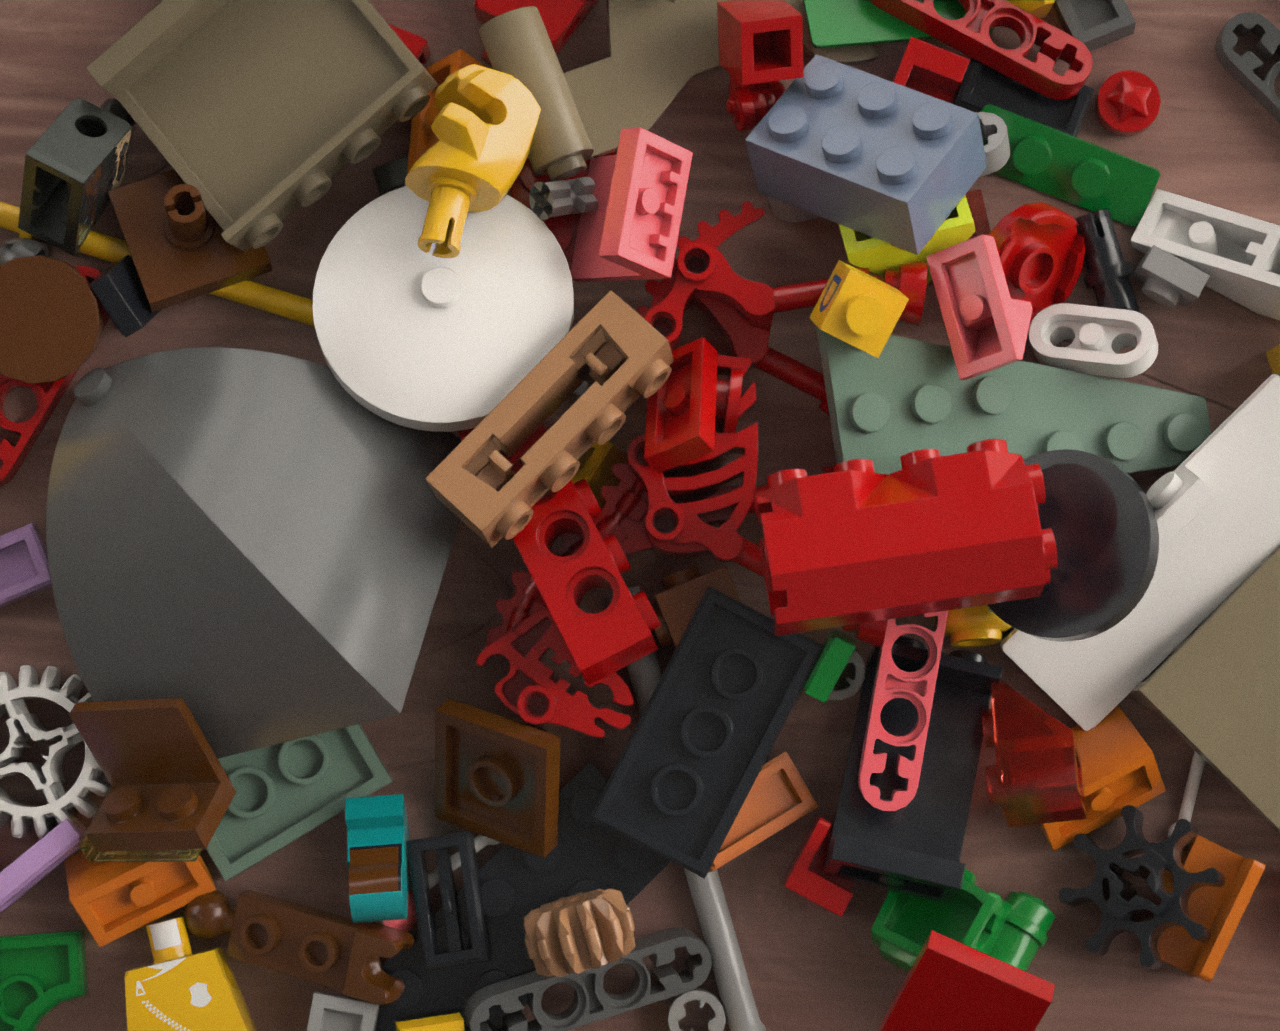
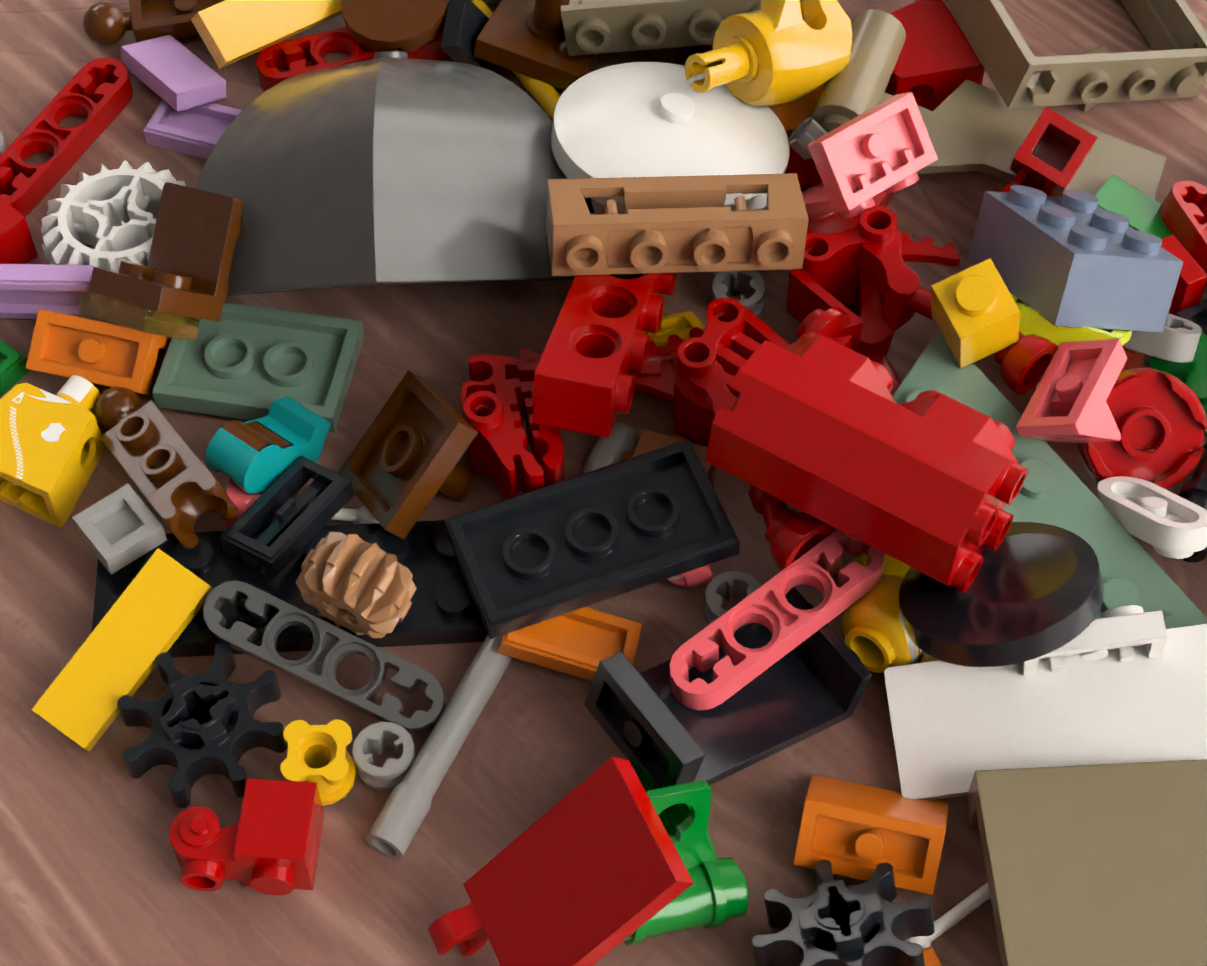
camera: 45 degrees right, 30 degrees down
red plate [644,337,718,474] -> none
red panel [781,816,855,917] -> none
green tile [804,630,856,703] -> none
clear red slope [982,682,1086,828] -> none

